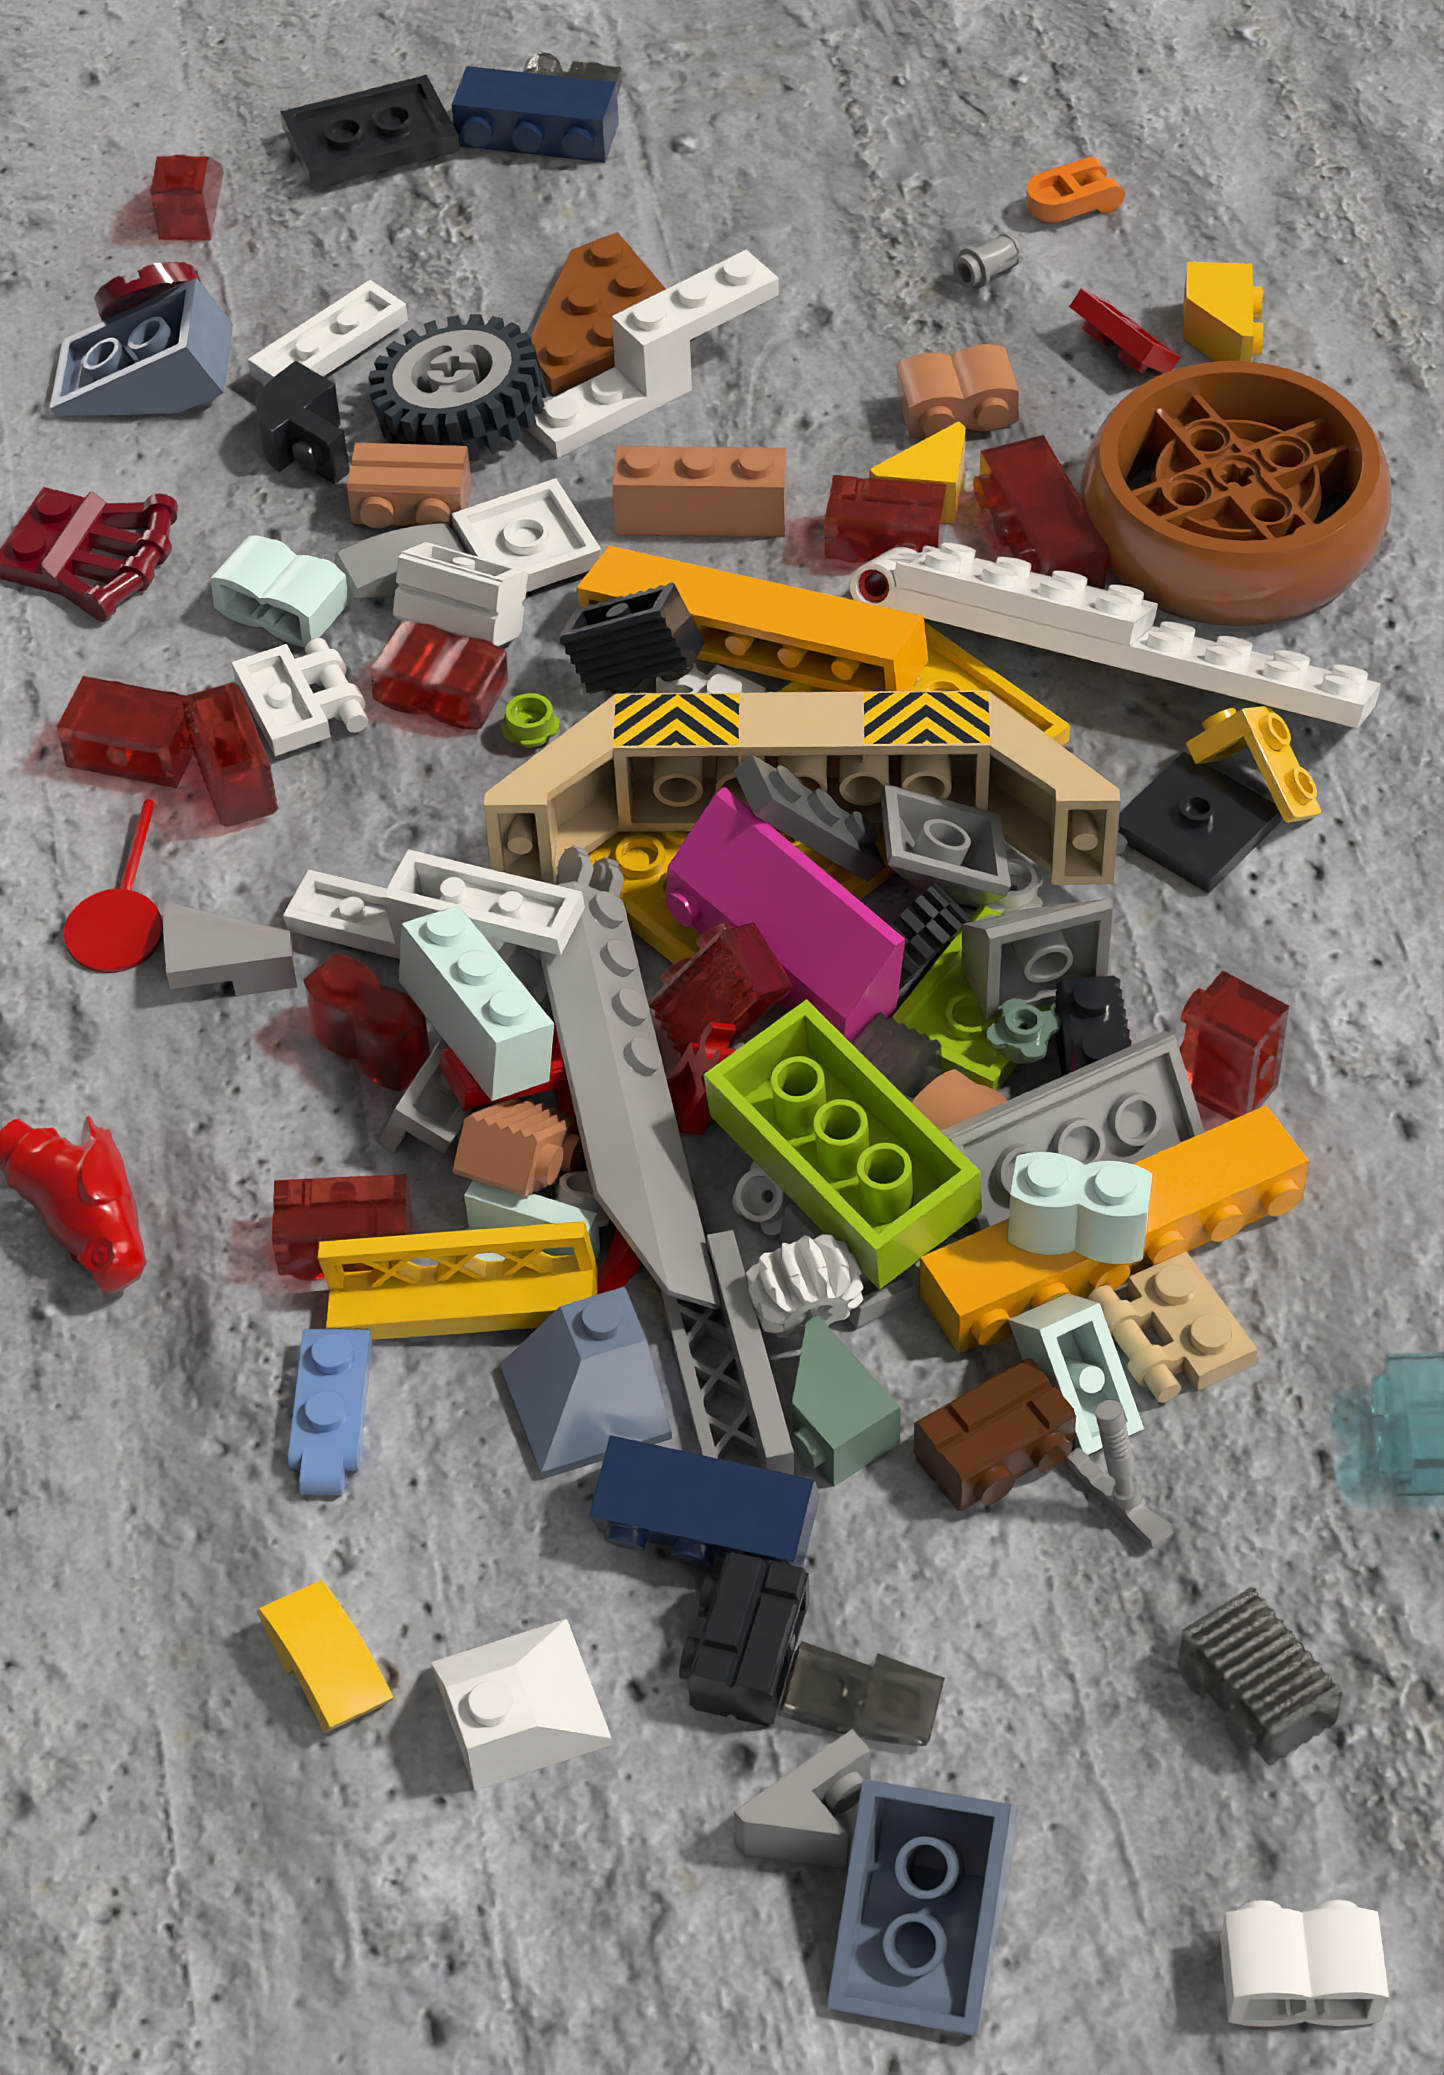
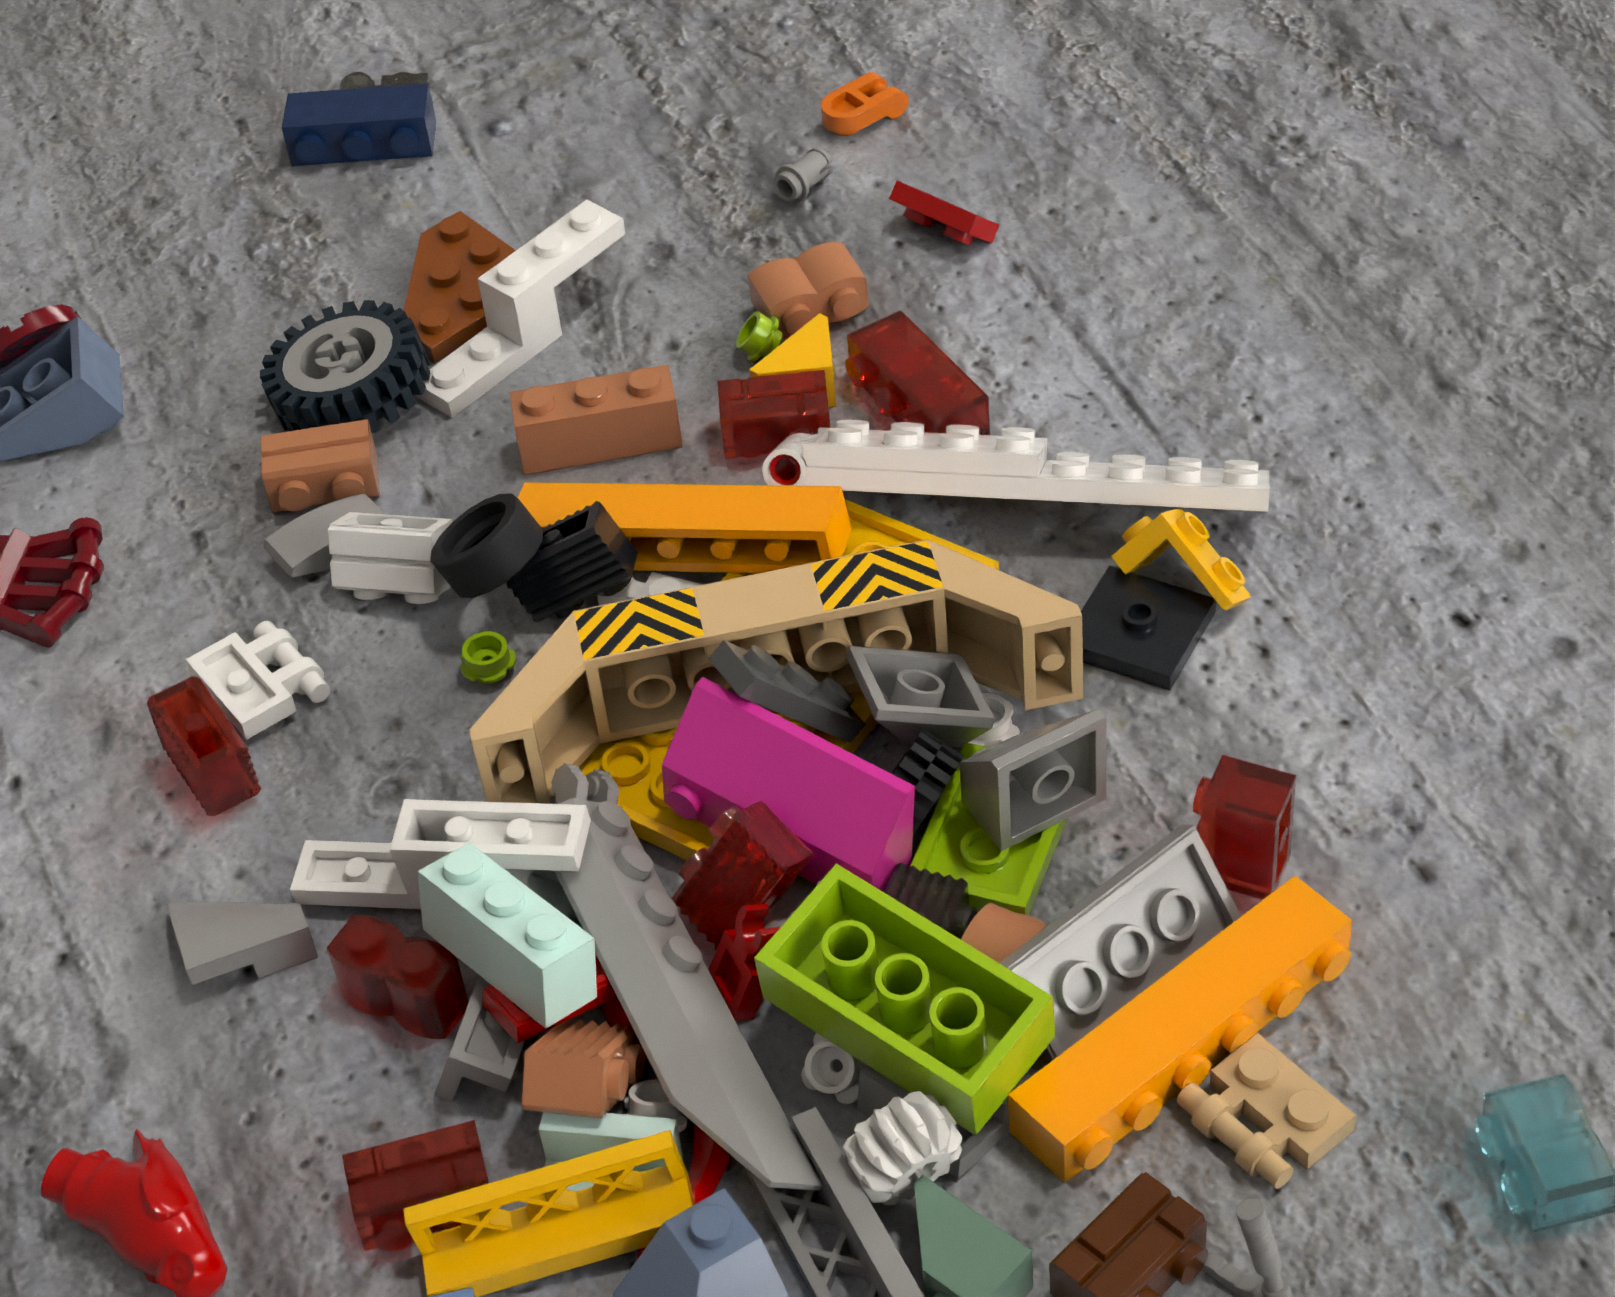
camera: 10 degrees left, 5 degrees down
clear red brick [56,676,202,788] -> none
red piece [64,799,163,973] -> none
clear red slope [150,154,224,240] -> none
light aqua brick [210,535,348,647] -> none
white plate [248,280,408,385] -> none
black brick [256,360,350,485] -> none
black plate [280,75,460,189] -> none
clear red brick [370,621,508,730] -> none
white plate [452,478,602,592] -> none
sand green plate [986,998,1061,1064] -> none
light aqua brick [1008,1152,1153,1264] -> none
light aqua slope [1009,1293,1144,1455] -> none
black brick [1054,976,1132,1076] -> none
dark orange wheel [1080,361,1392,626] -> none
yellow slope [1183,262,1264,362] -> none
none -> black tyre [430,493,543,598]
none -> lime plate [736,311,782,362]

